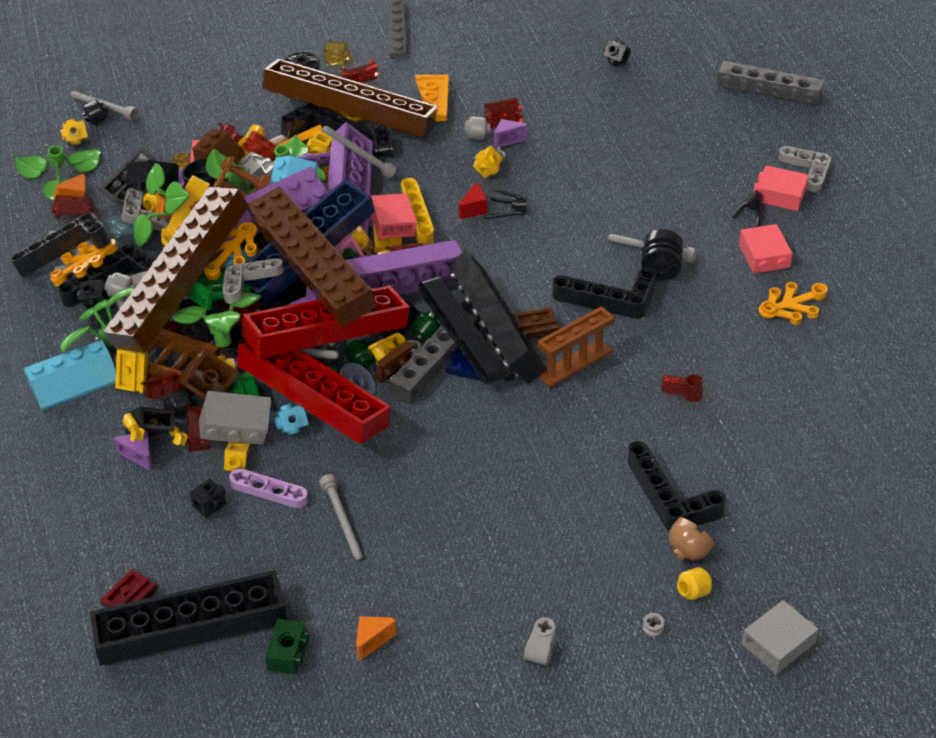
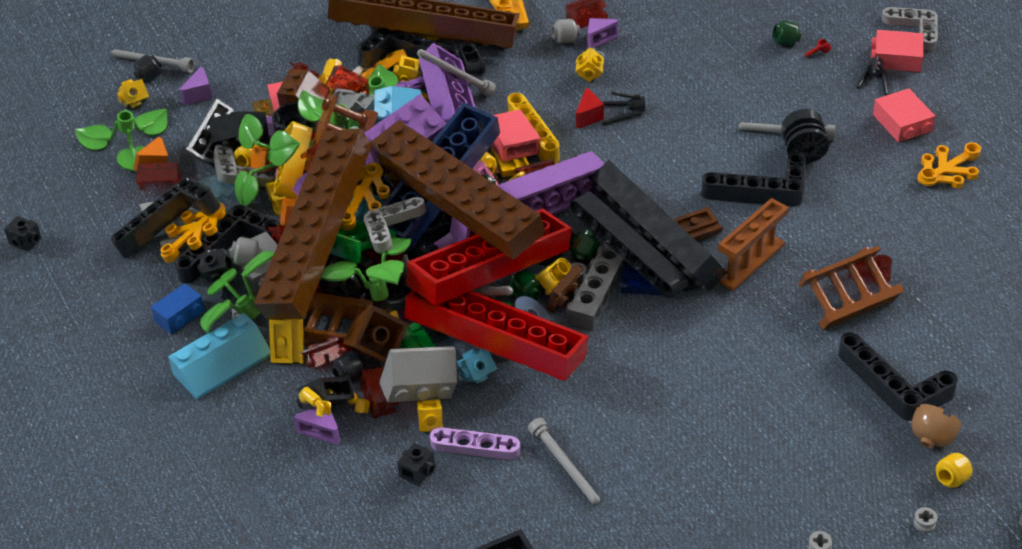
camera: 10 degrees left, 0 degrees up
none -> blue brick [151,284,205,334]
none -> medium lavender slope [179,67,212,105]
none -> dark green head [772,20,802,47]
none -> dark orange fence [798,246,904,330]
none -> red hand [805,39,832,57]

